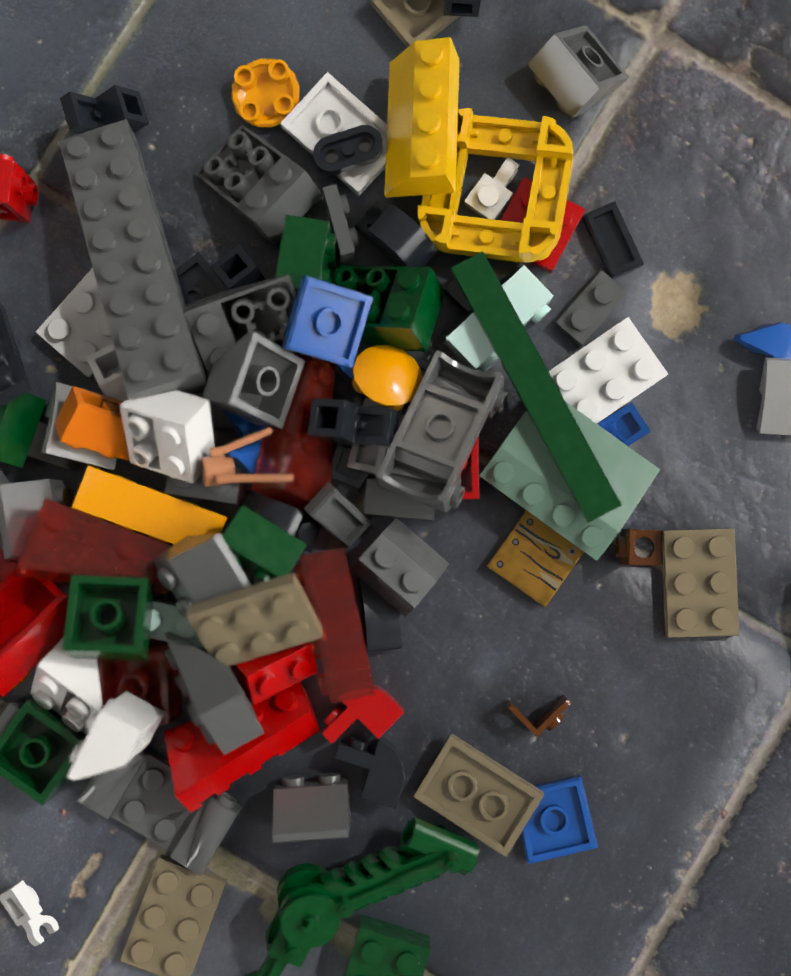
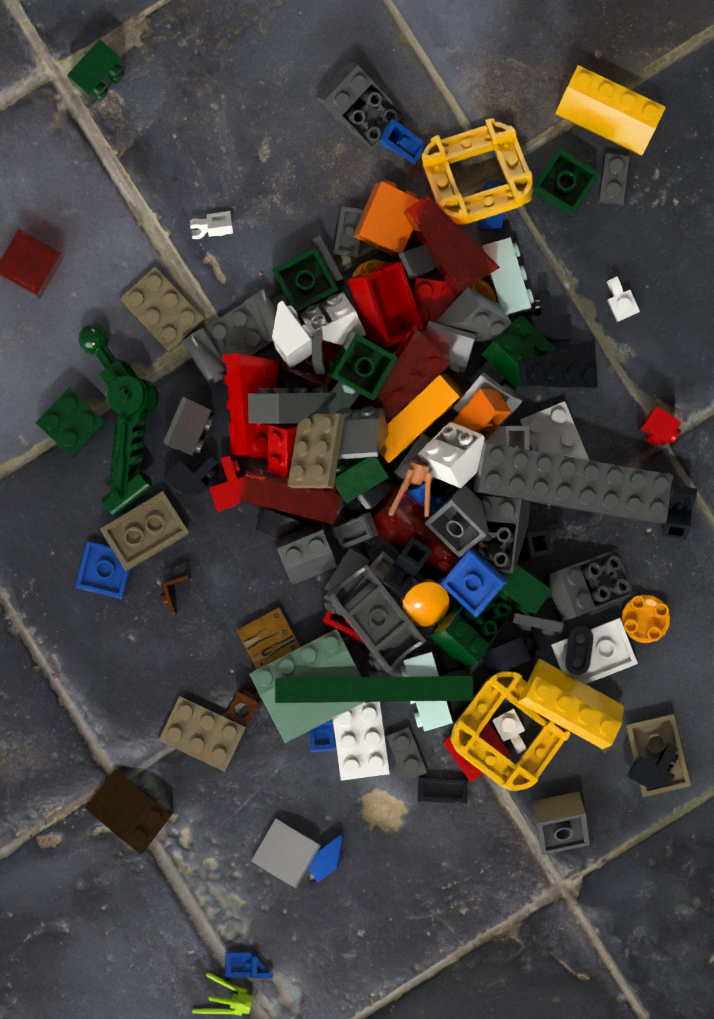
camera: 115 degrees right, 0 degrees up
none -> dark grey tile [312,337,325,374]

